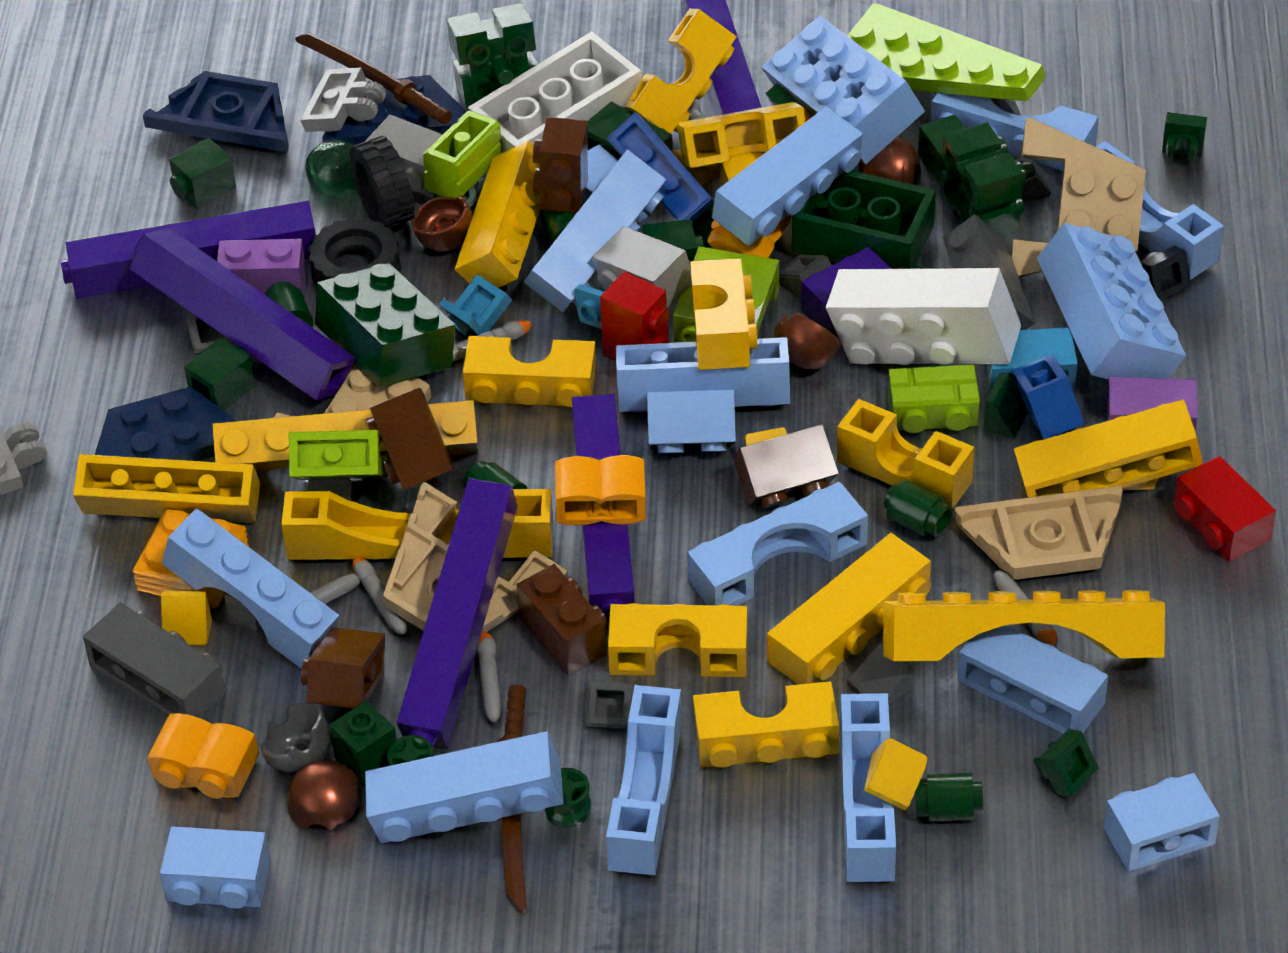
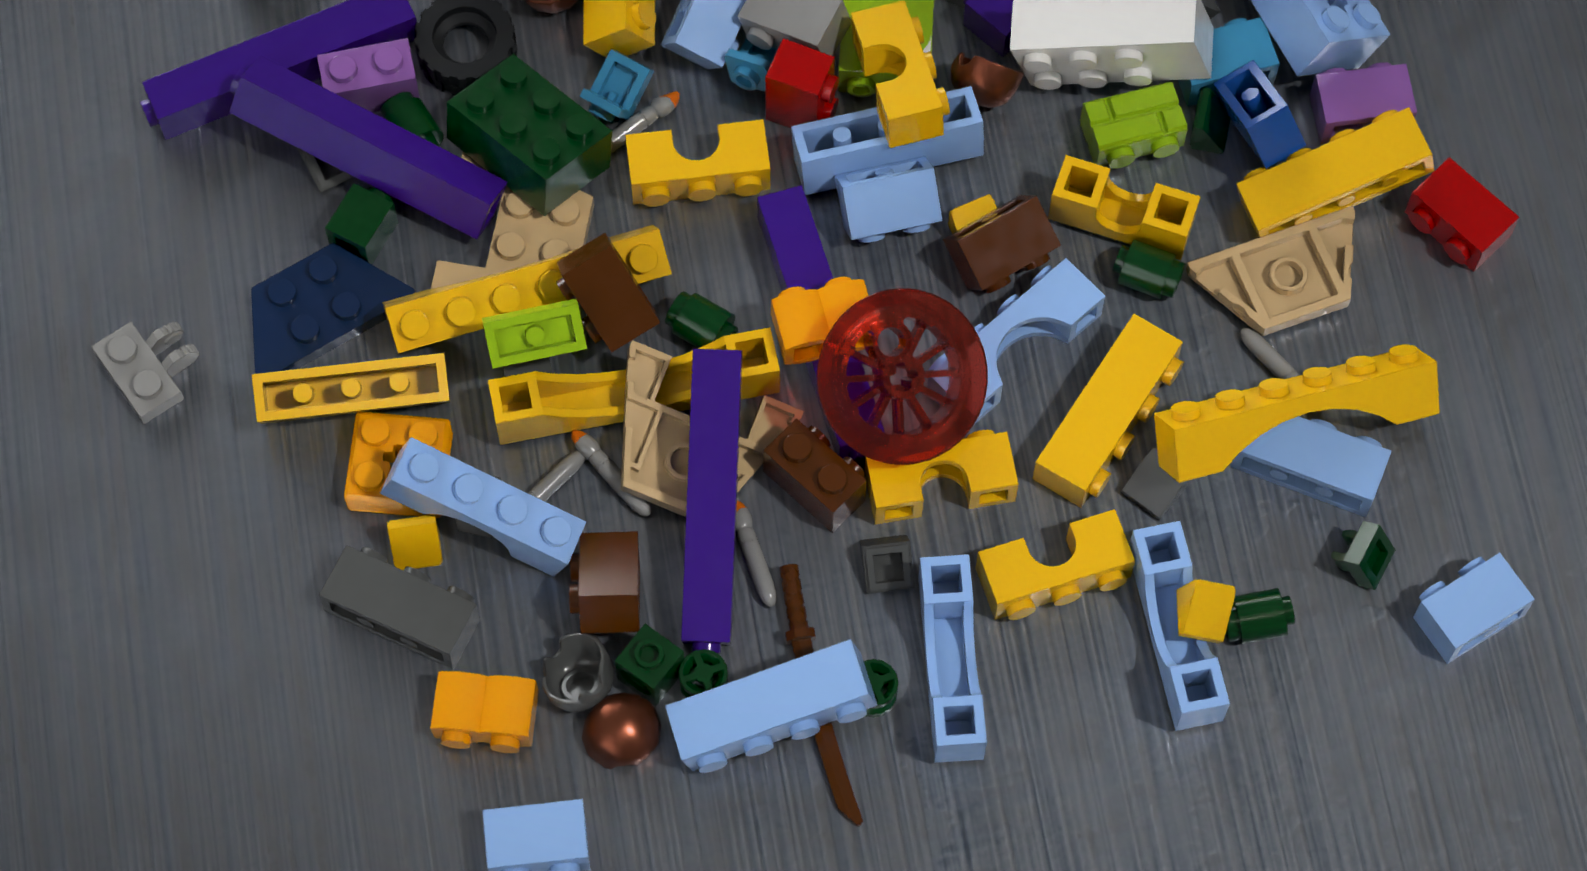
camera: 15 degrees left, 20 degrees up
none -> clear red piece [817,288,988,465]

